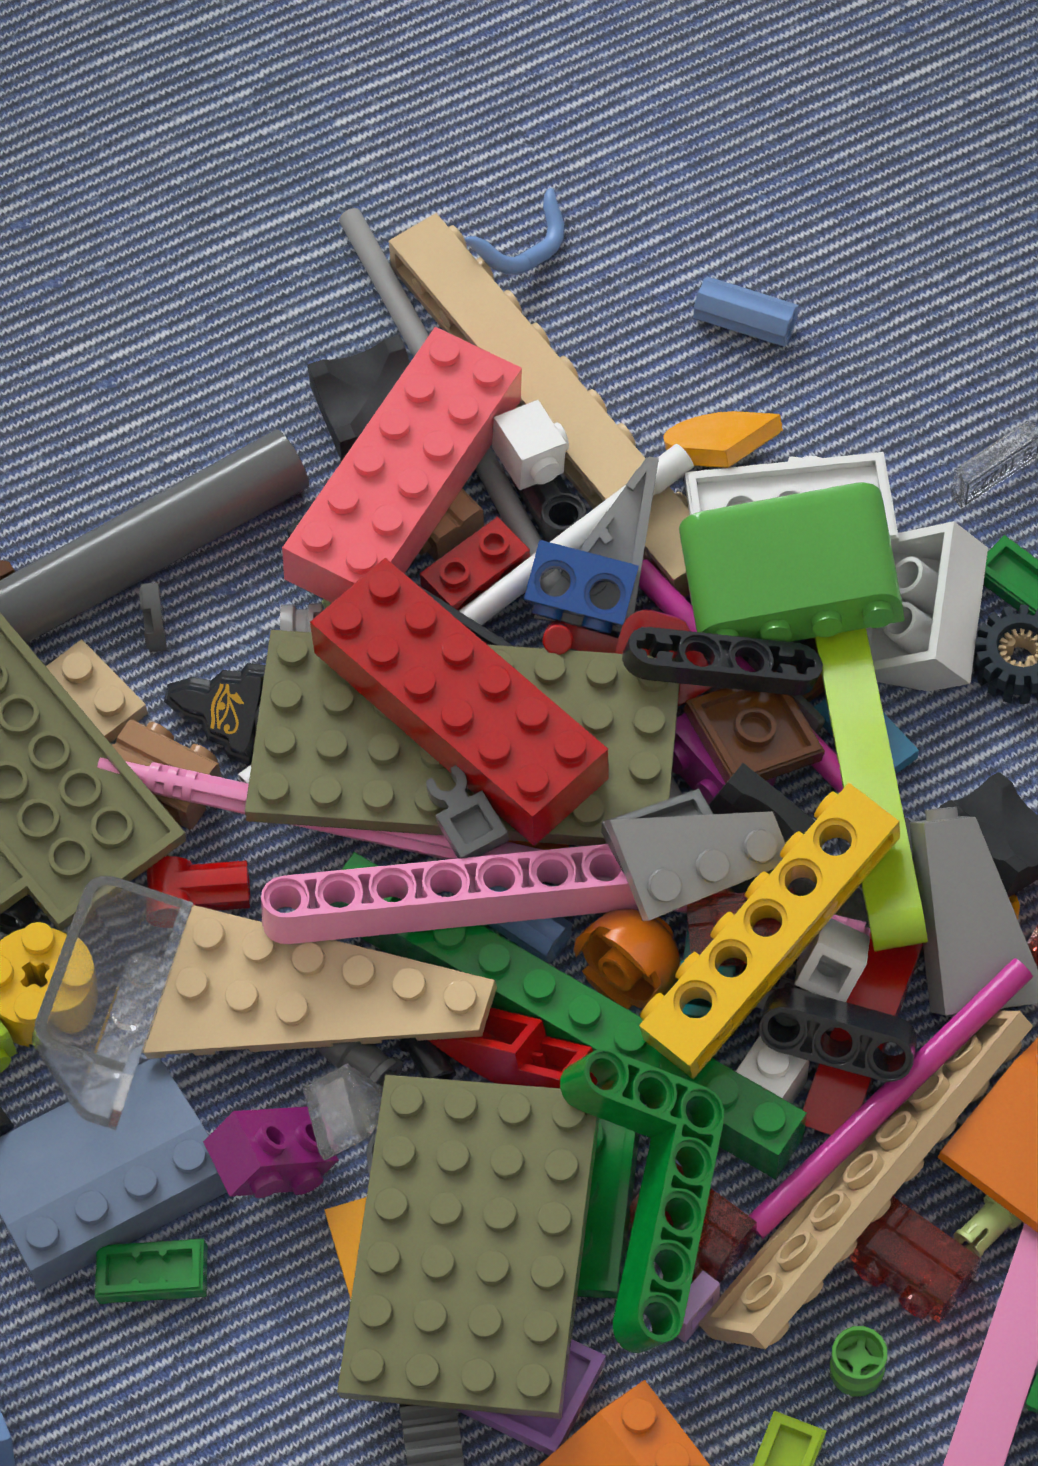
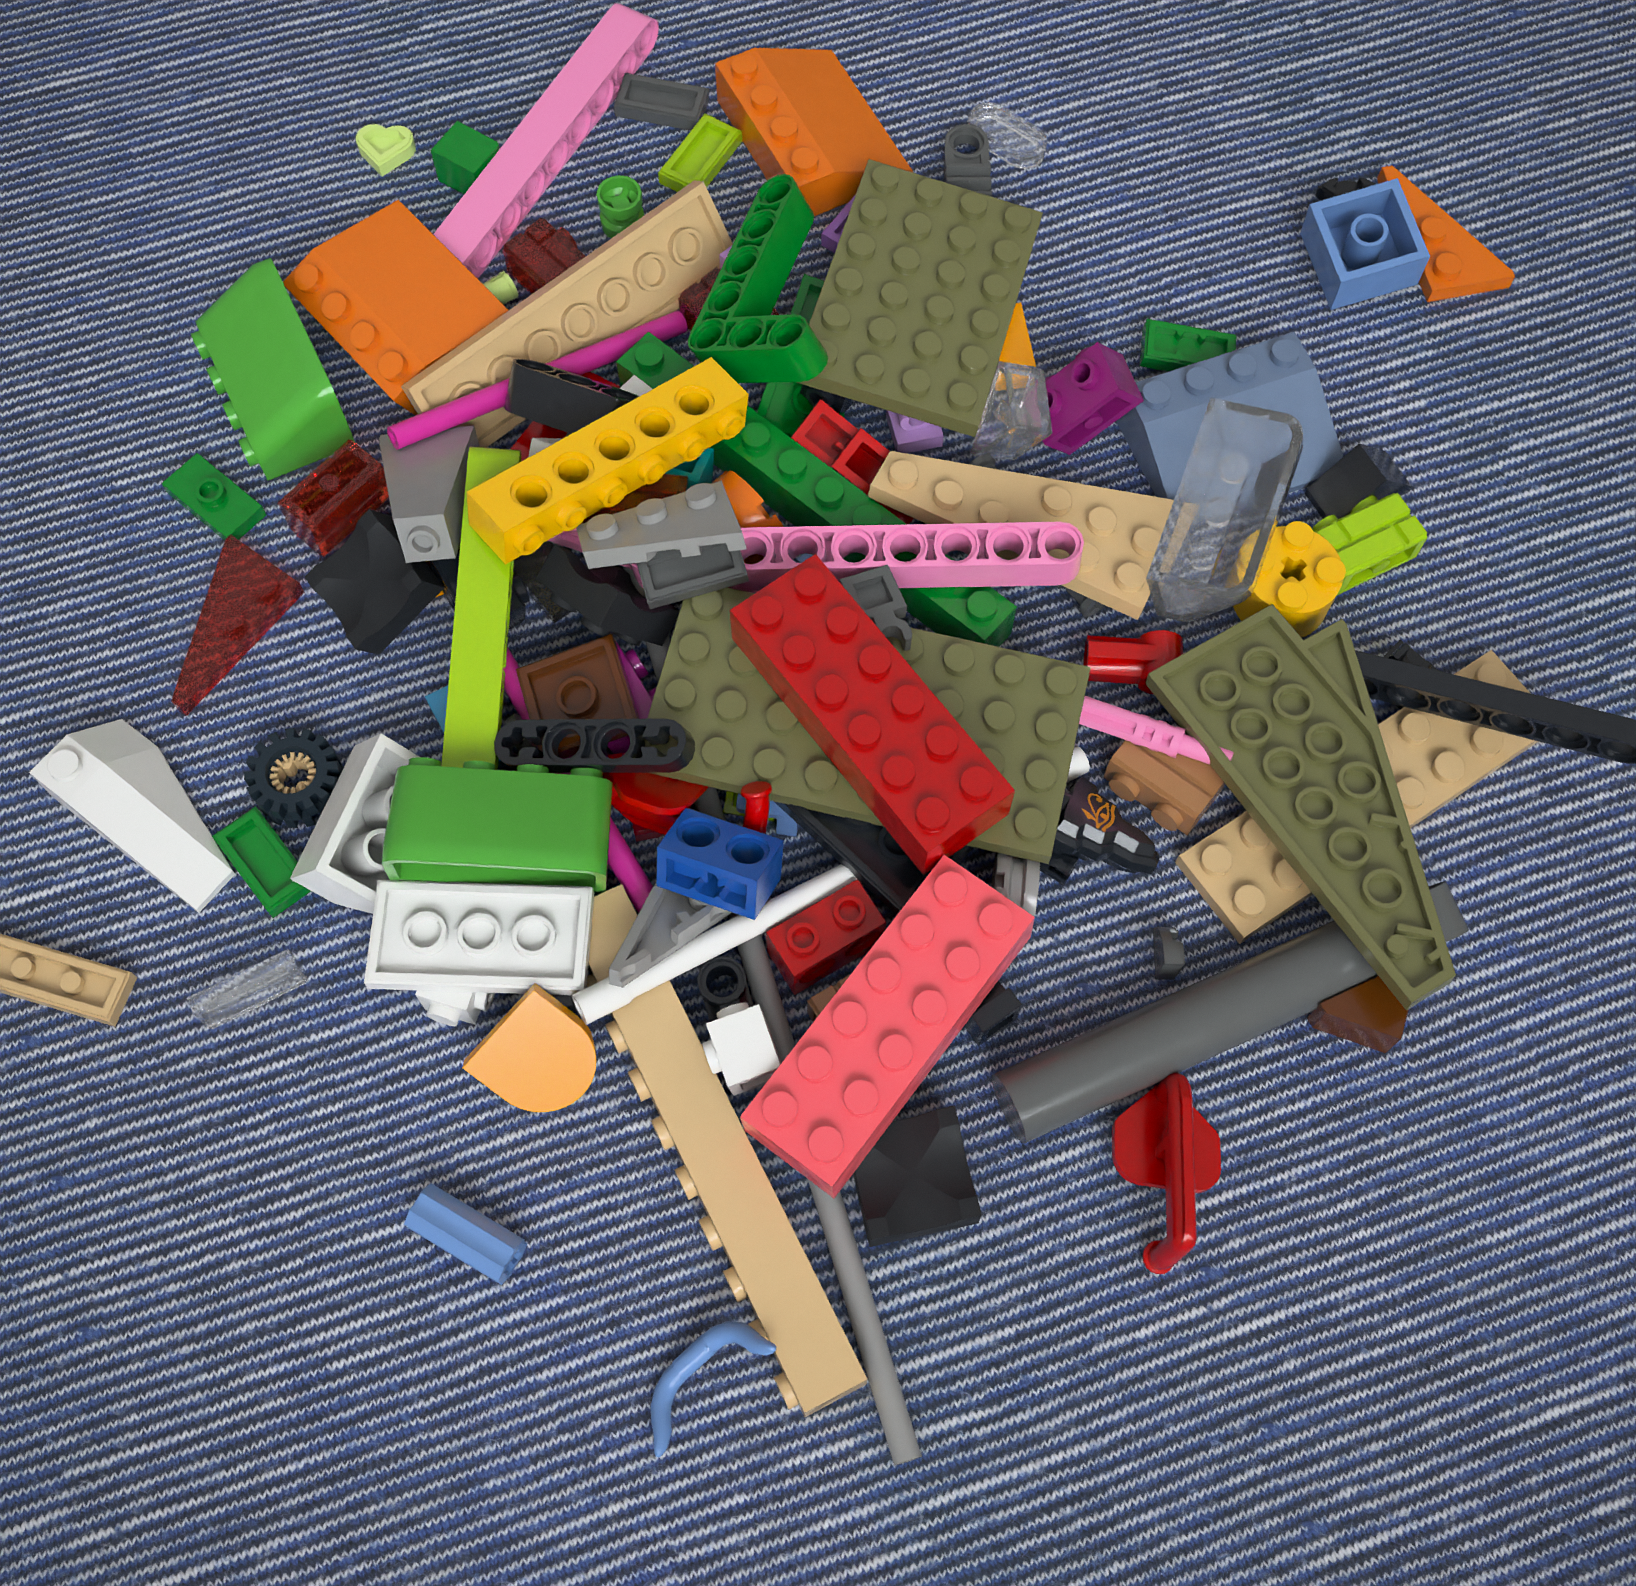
camera: 175 degrees left, 5 degrees up
none -> red piece [1112,1072,1221,1274]

